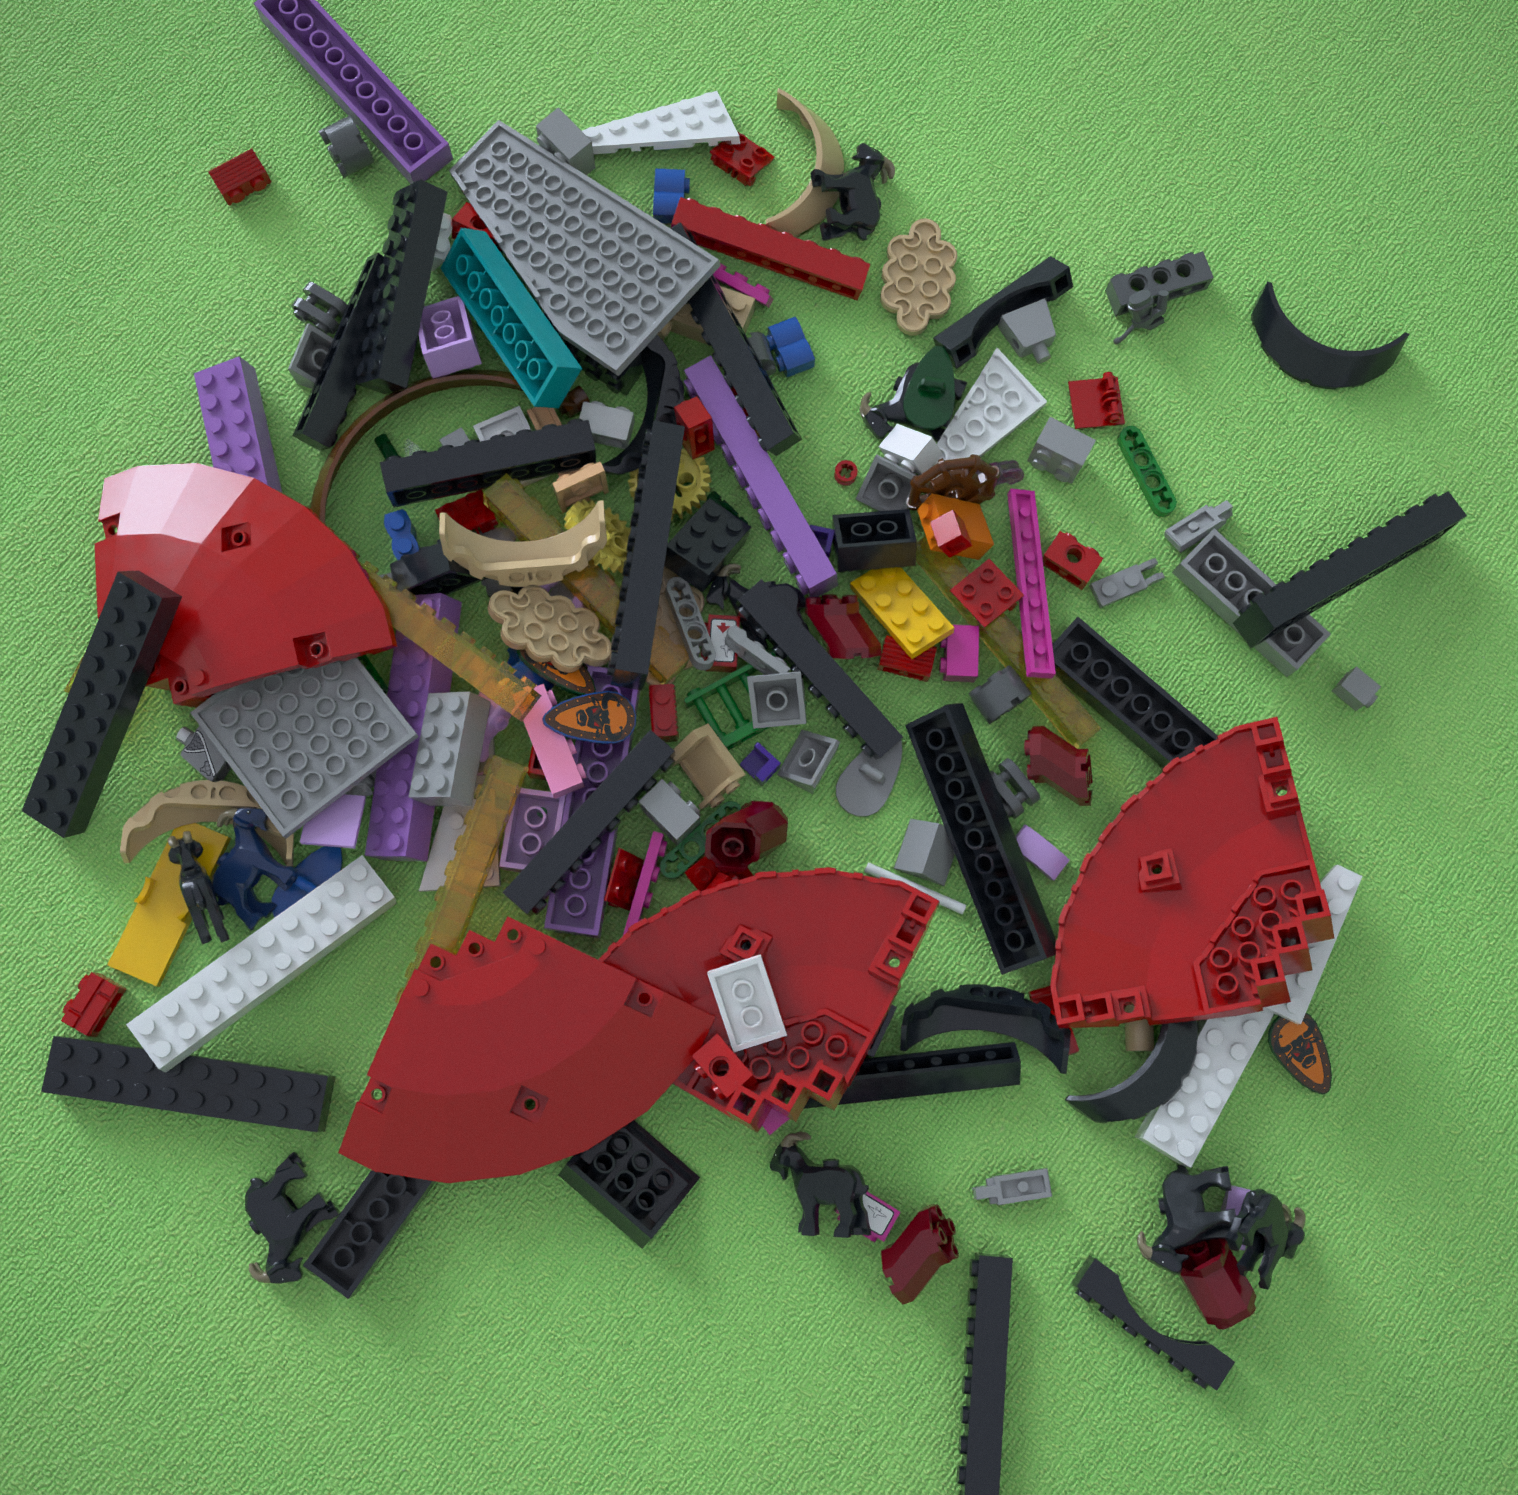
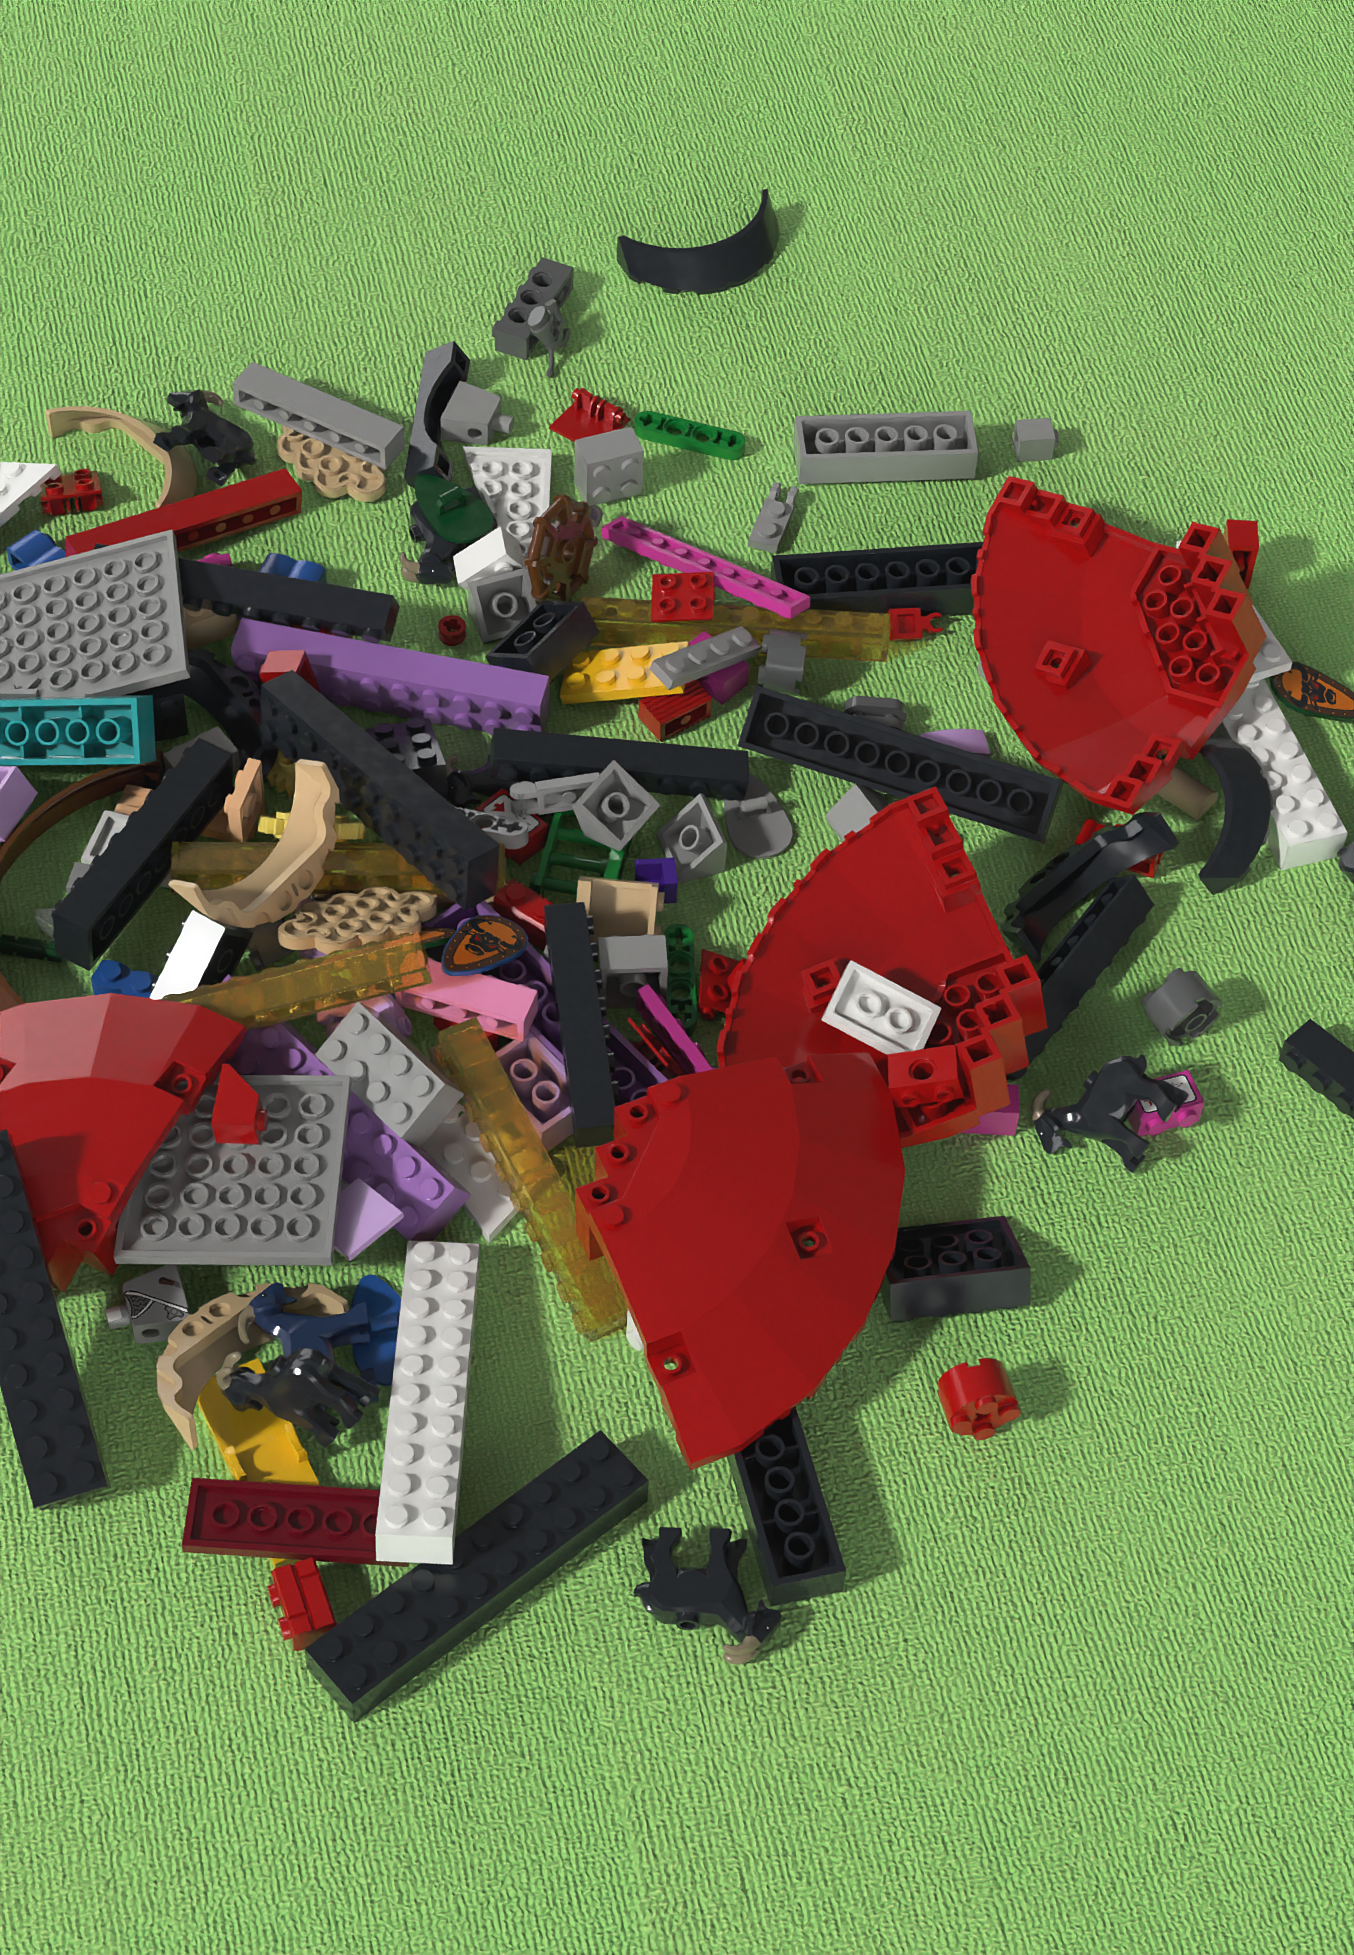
camera: 45 degrees left, 25 degrees down
red hinge [435,490,498,535] -> none
dark red brick [705,801,788,873] -> none
dark red brick [805,594,881,659] -> none
dark red brick [881,1204,959,1305] -> none
orange brick [917,493,994,560] -> none
panel [930,510,972,558] -> none
light grey hinge [972,1168,1052,1205] -> none
dark red brick [1024,726,1093,806] -> none
red brick [1042,531,1104,590] -> none
light grey hinge [1164,500,1233,553] -> none
black brick [1233,491,1467,649] -> none
none -> dark red plate [182,1478,409,1567]
none -> red slope [211,1064,268,1145]
none -> light grey brick [233,362,405,470]
none -> light grey plate [649,626,762,690]
none -> red plate [887,608,943,641]
none -> red brick [937,1358,1021,1440]
none -> dark grey brick [1141,968,1223,1046]
none -> red brick [1223,519,1259,589]

